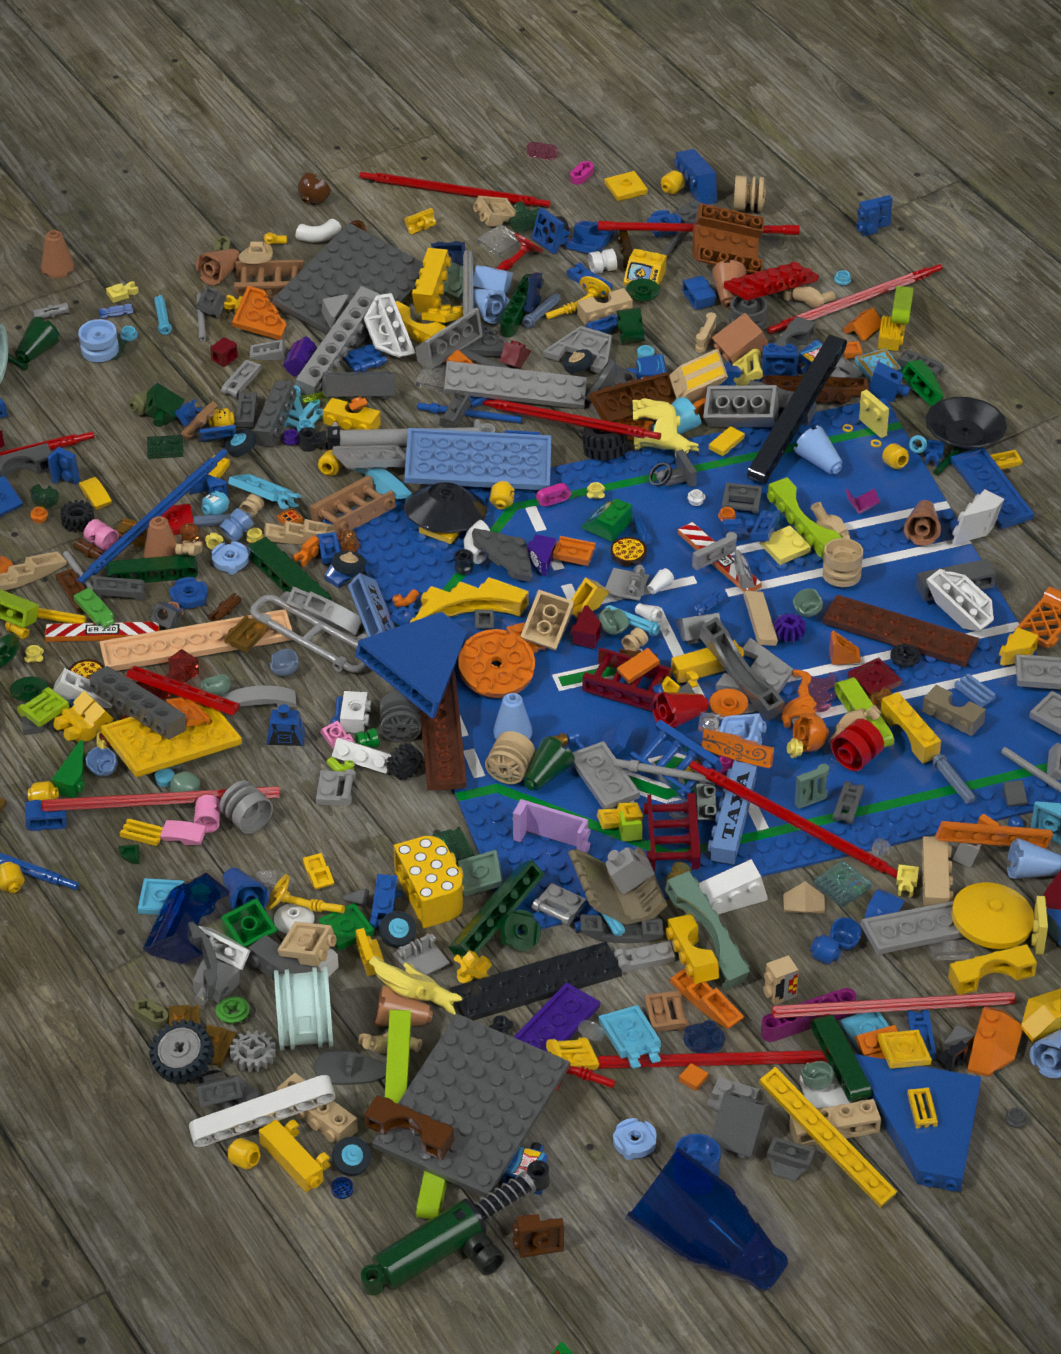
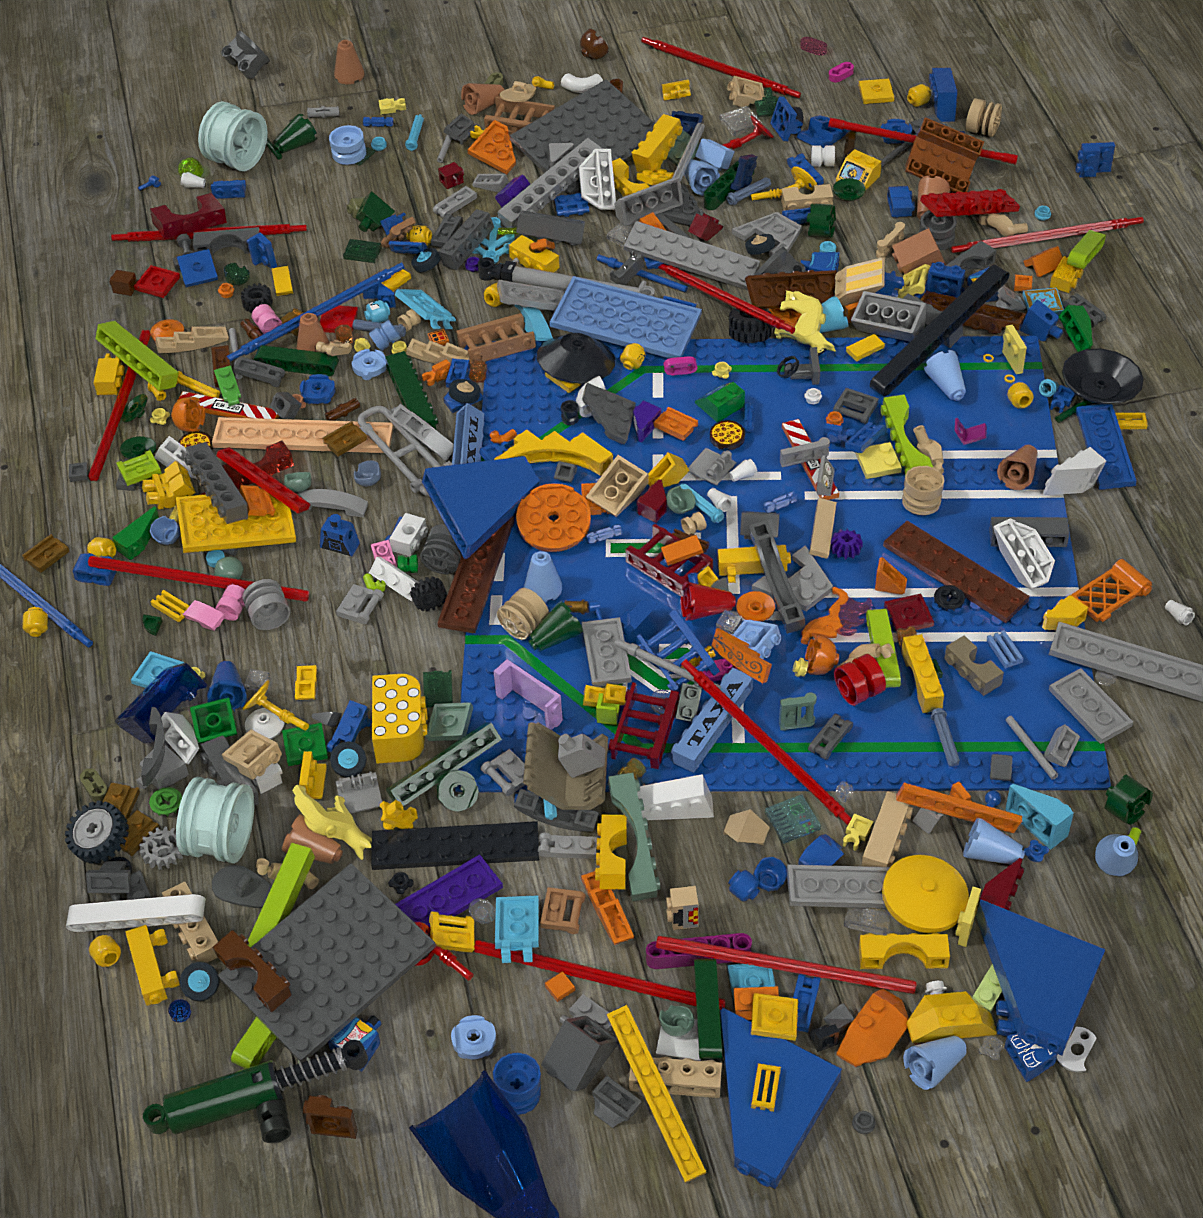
camera: 20 degrees right, 5 degrees up
dark blue dish [683,1020,725,1053] -> none
sand green hair [793,589,823,618] -> none
none -> orange cylinder [171,397,205,432]
none -> axle [586,524,622,544]
none -> white plate [925,981,947,995]

